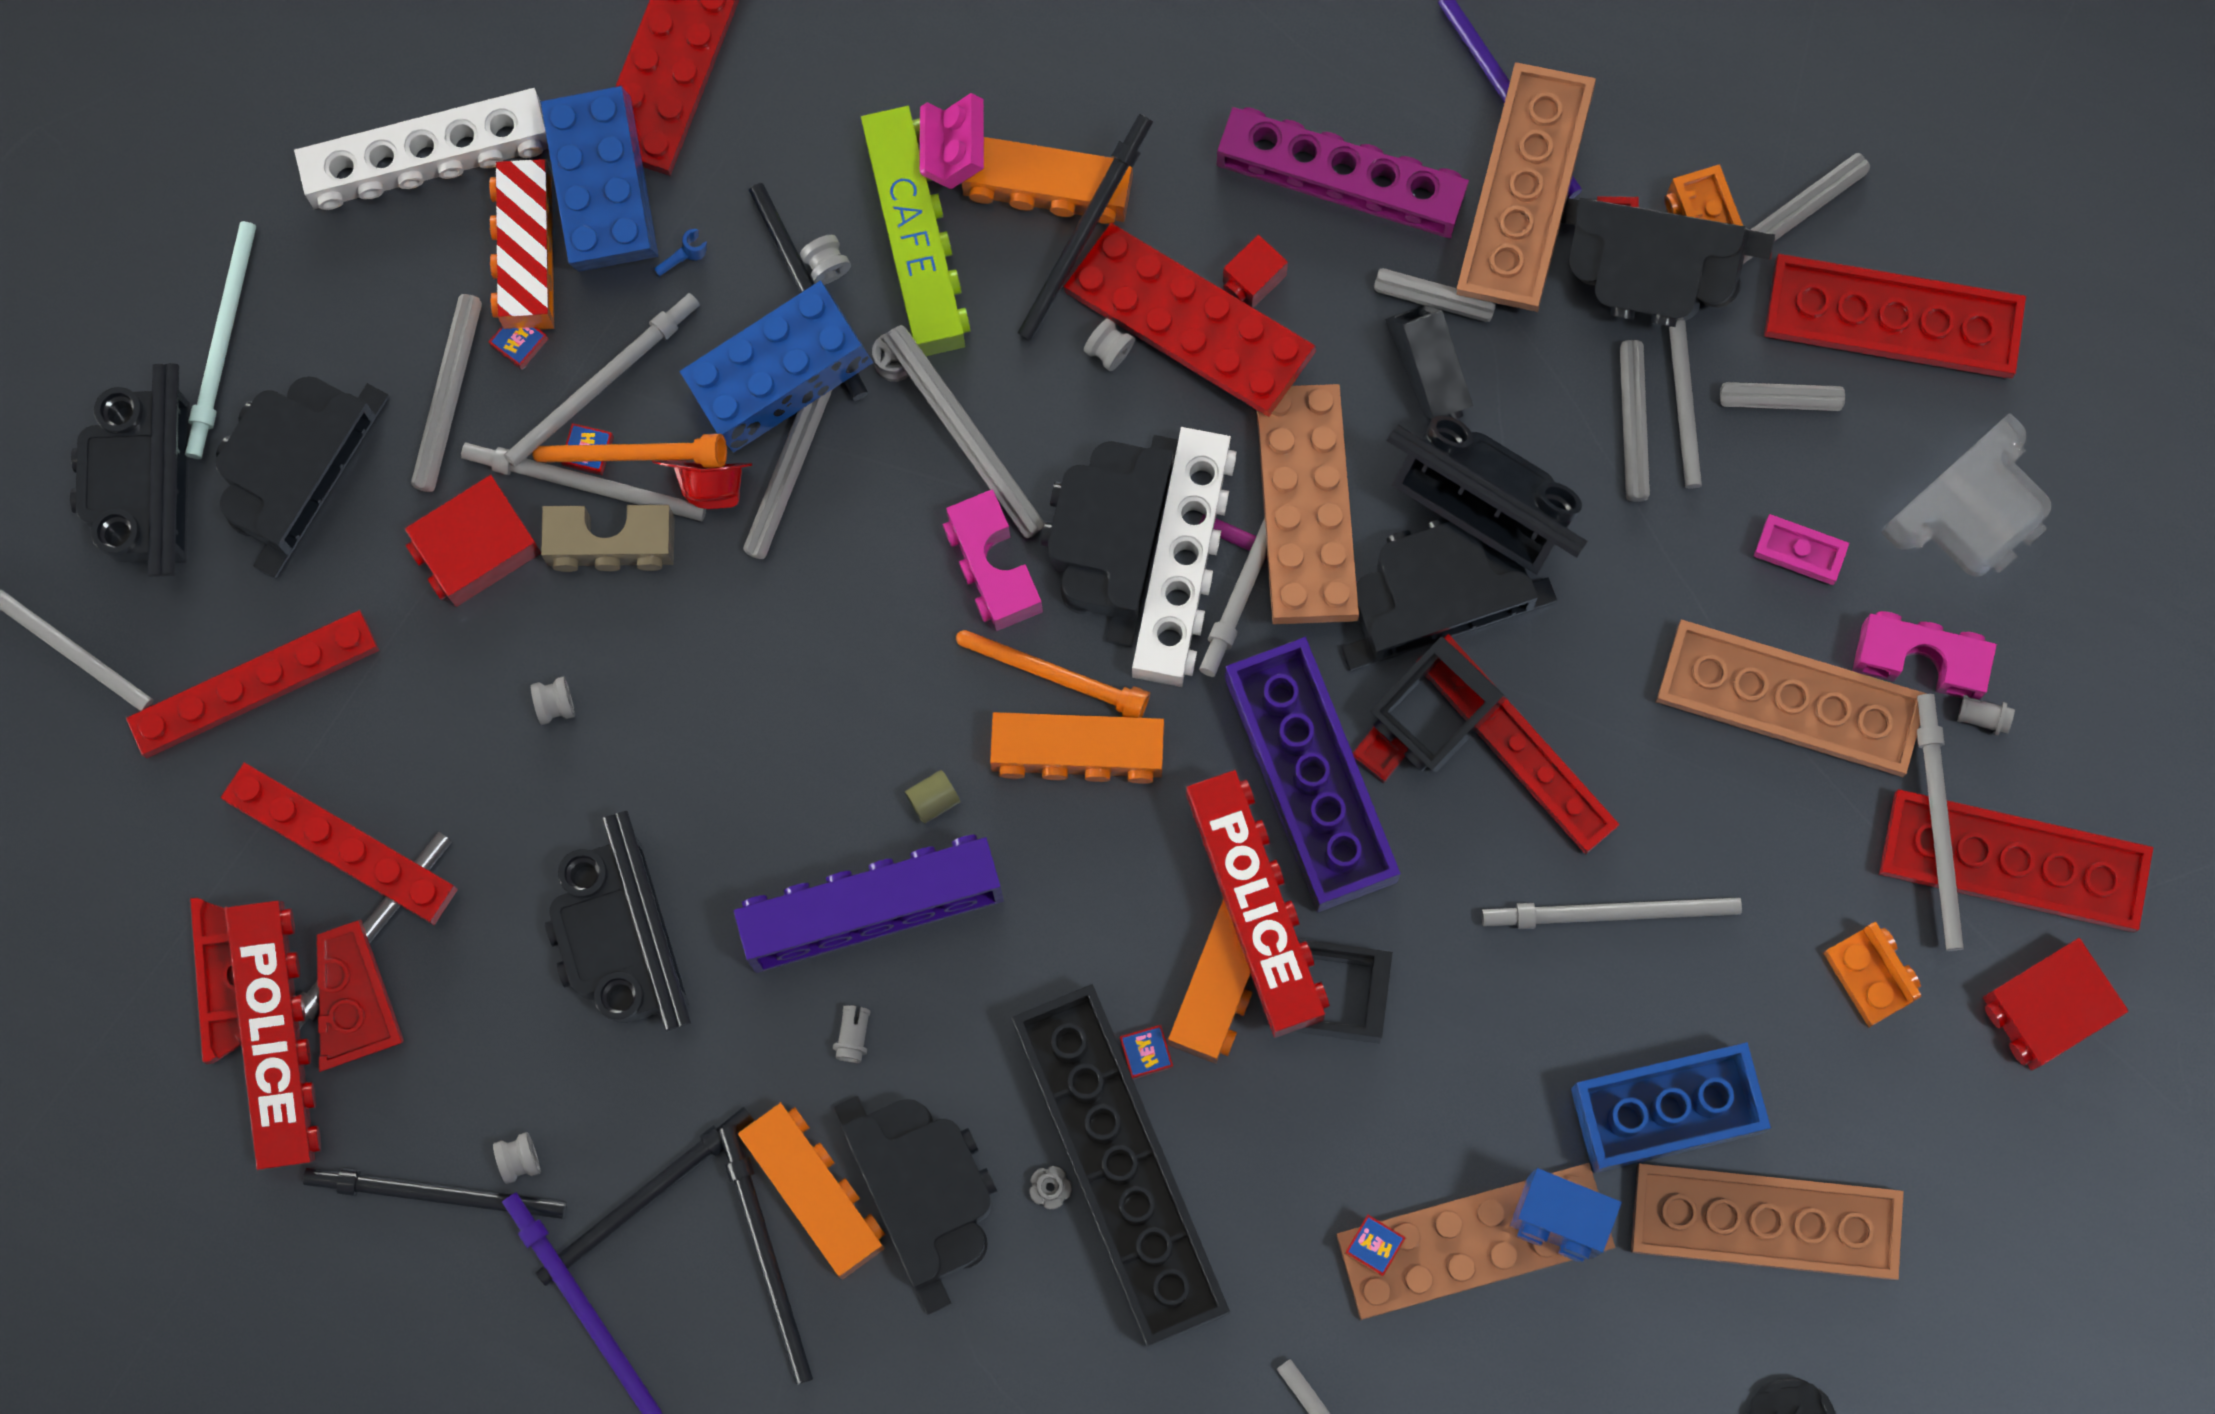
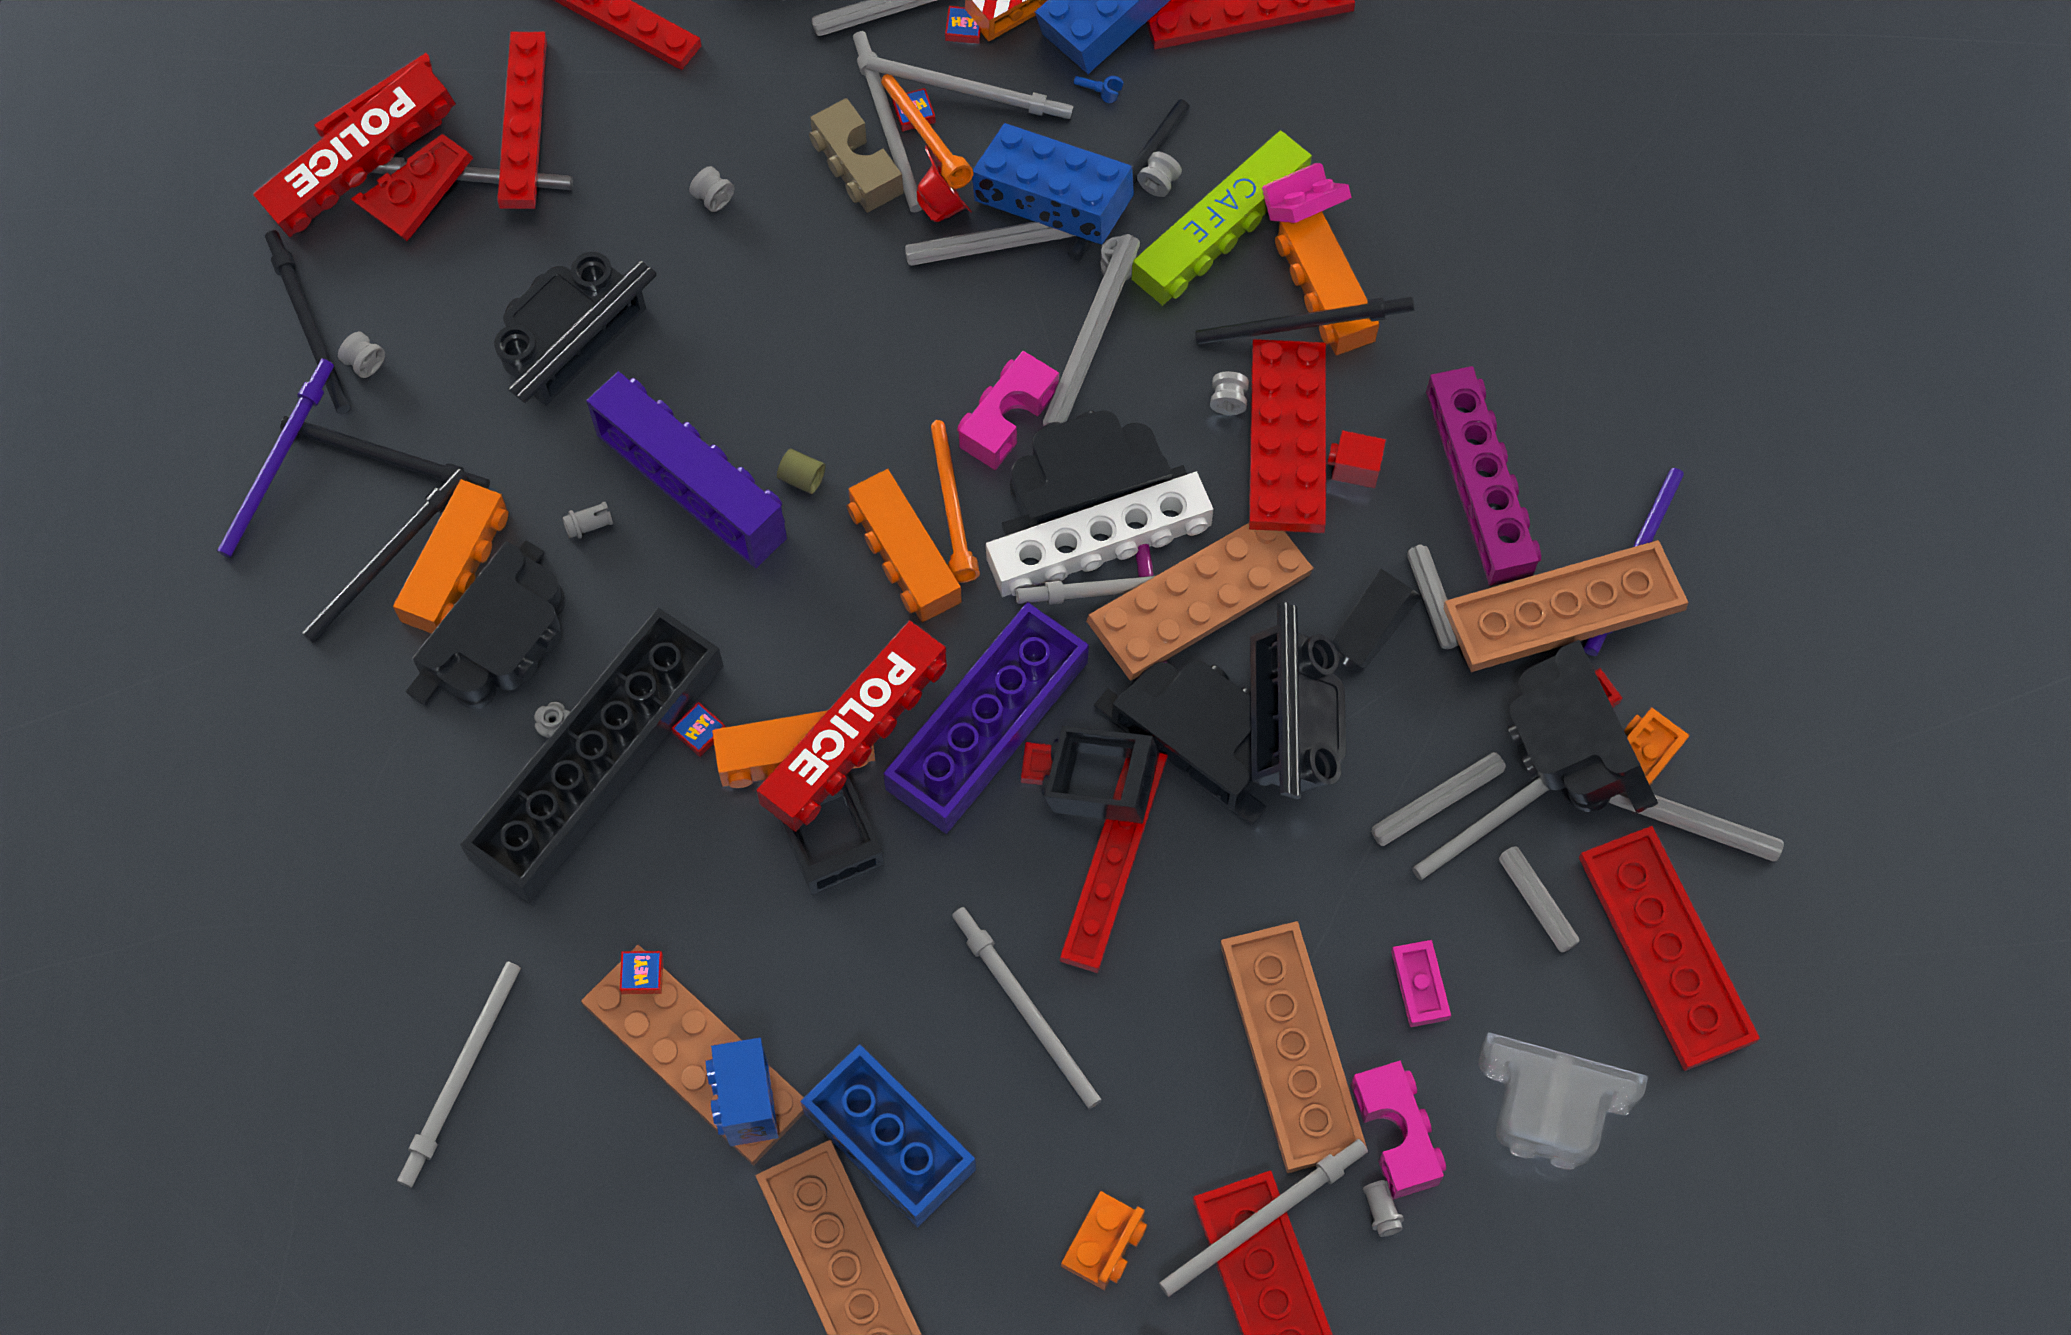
camera: 55 degrees right, 10 degrees down
red brick [405,475,541,607] -> none

